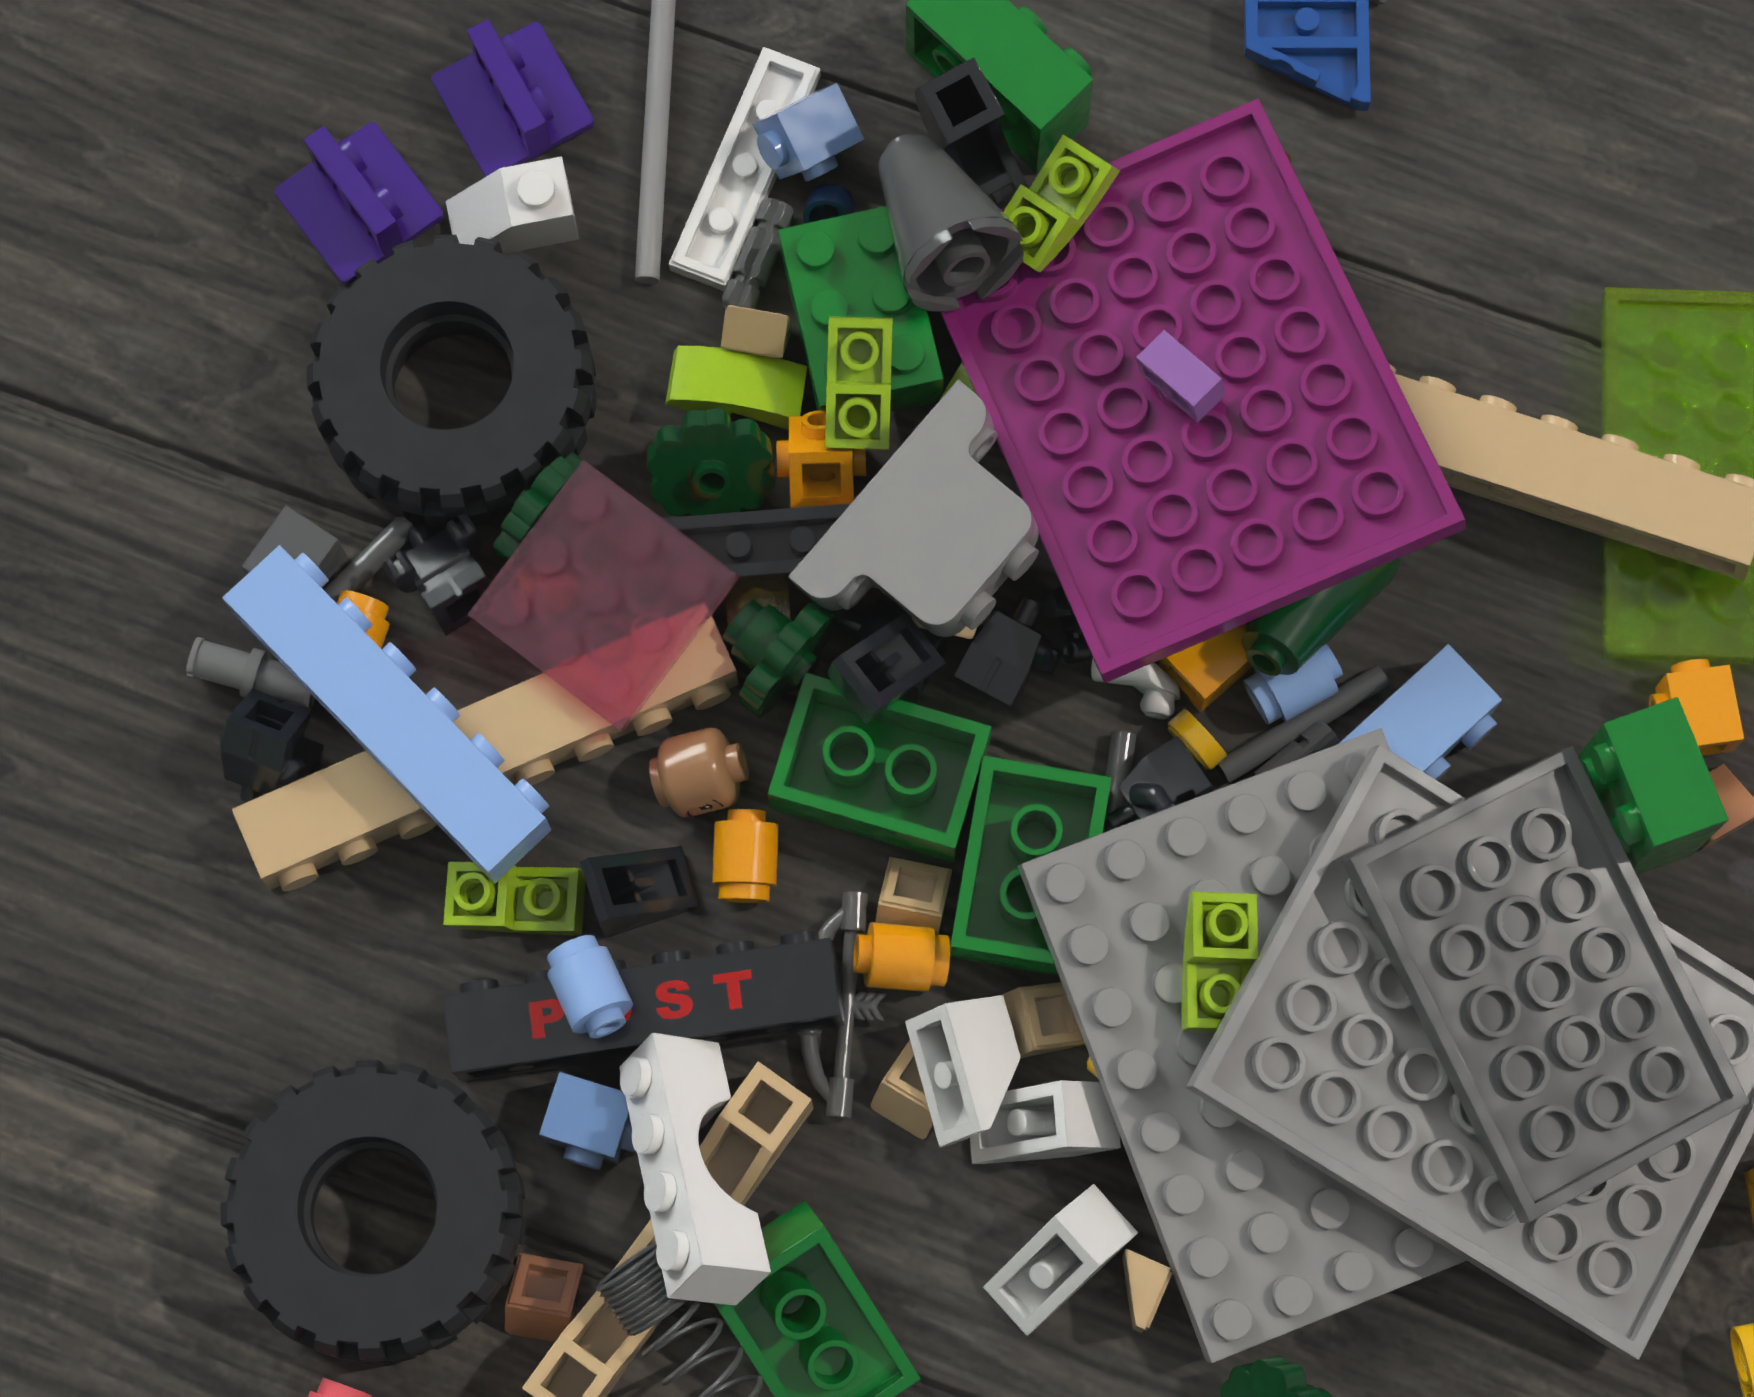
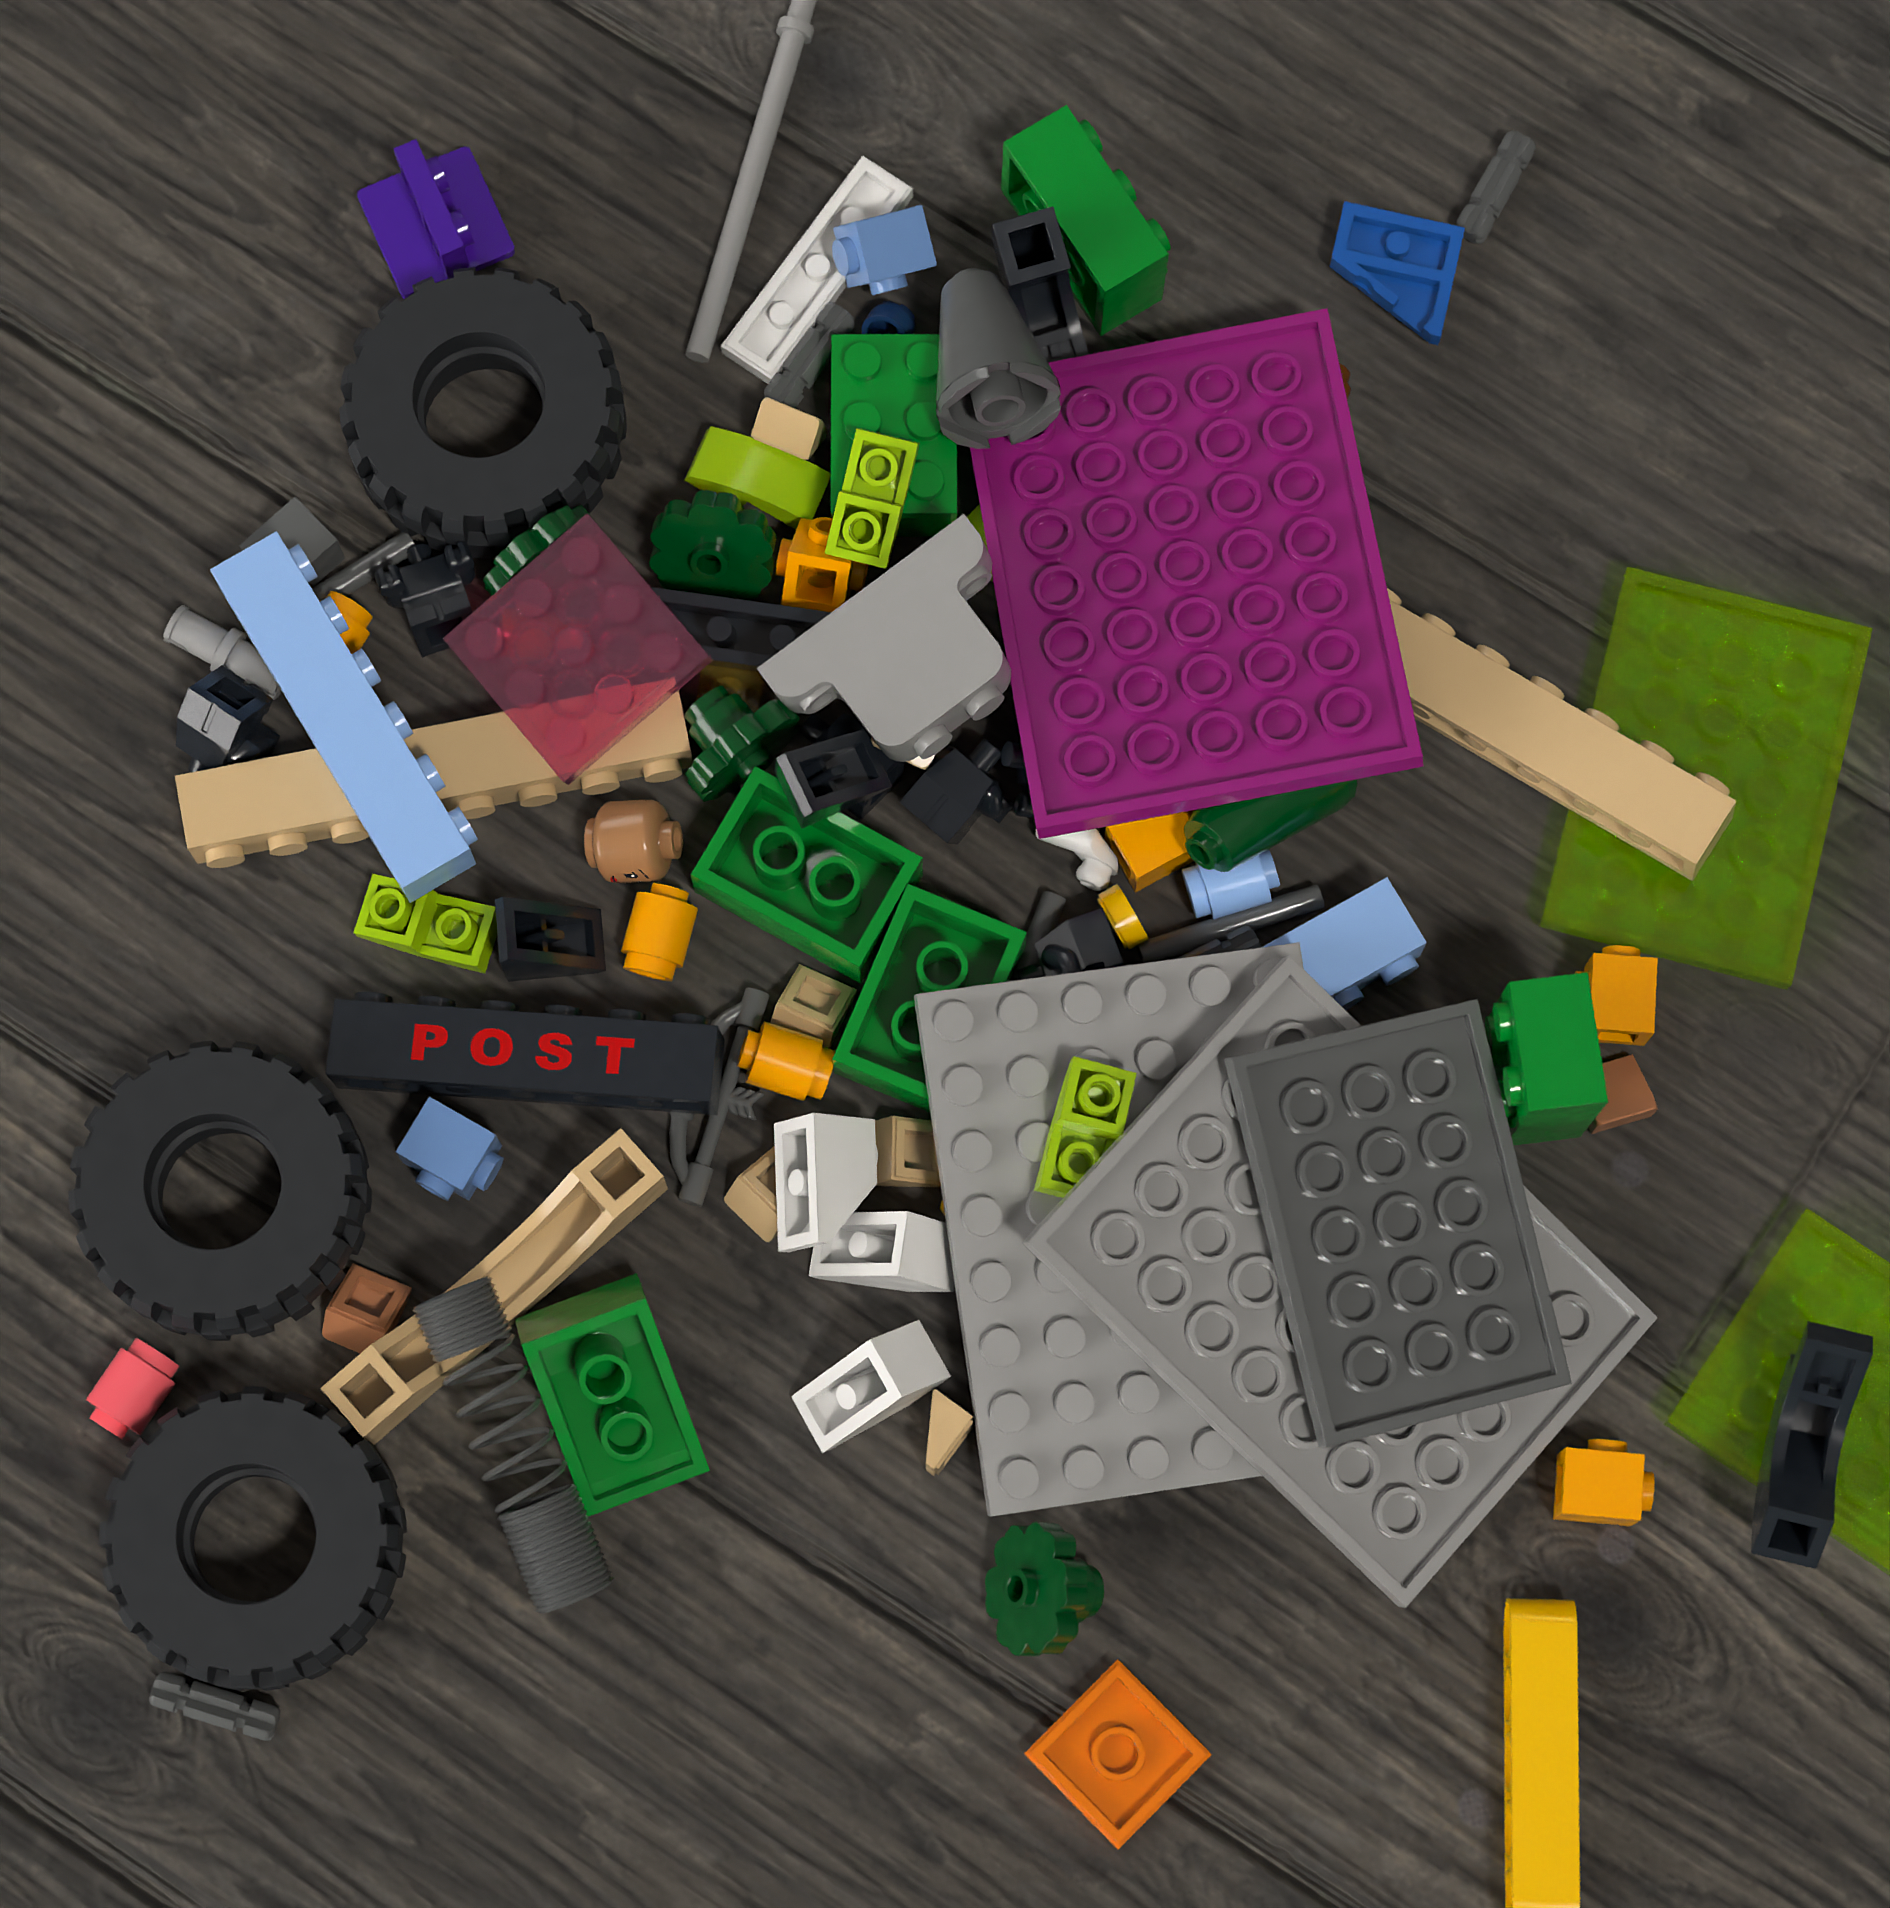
camera: 10 degrees right, 0 degrees up
dark purple bracket [431,19,594,177] -> none
white slope [446,156,579,254] -> none
light blue brick [547,935,633,1038] -> none
white arch [619,1033,771,1305] -> none
lime slope [1003,135,1120,272] -> none
medium lavender piece [1136,330,1225,423] -> none

